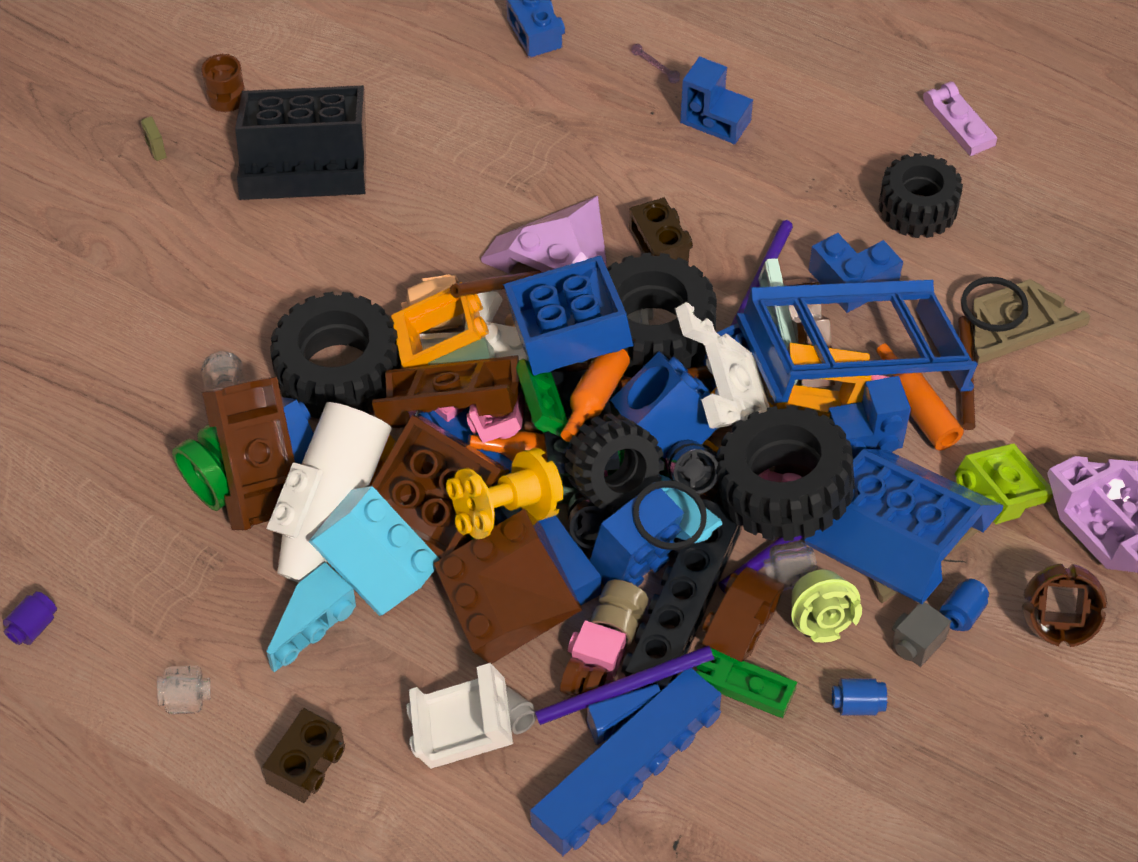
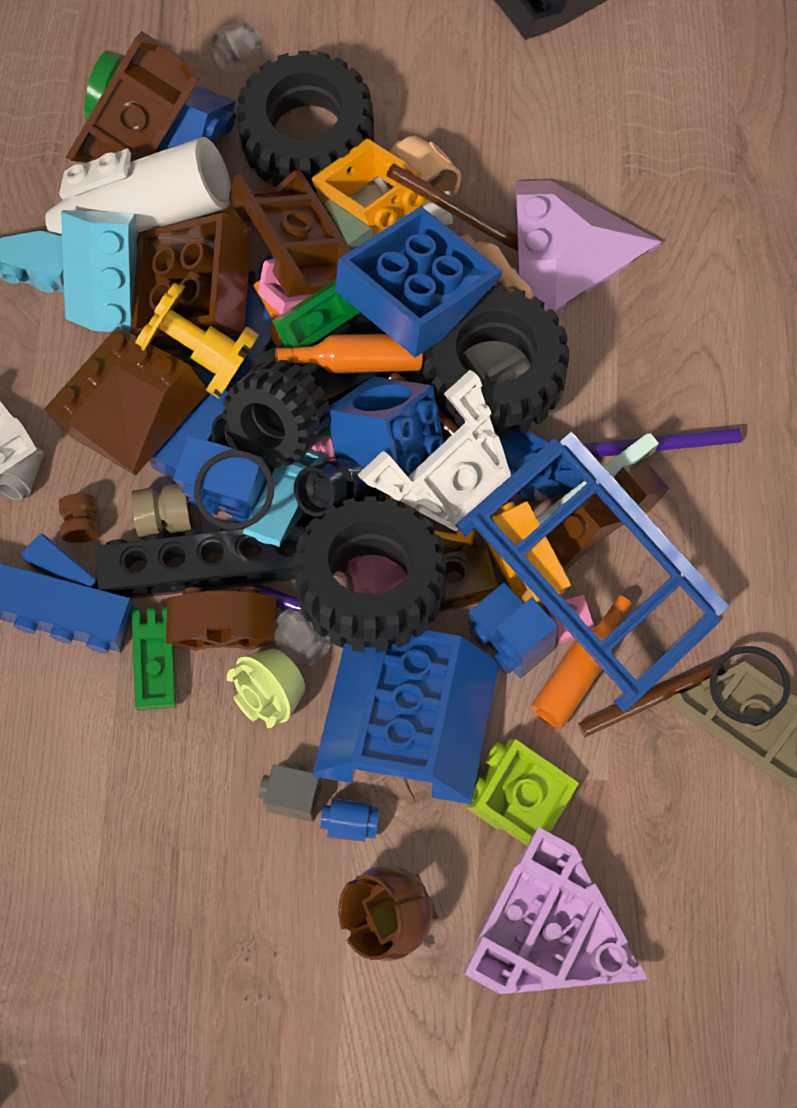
camera: 65 degrees right, 15 degrees up
dark purple piece [535,646,714,725] -> none
bright pink brick [568,620,626,682] -> none
dark brown brick [629,197,693,262] -> none
blue brick [808,233,903,313] -> none
blue brick [832,678,887,716] -> none

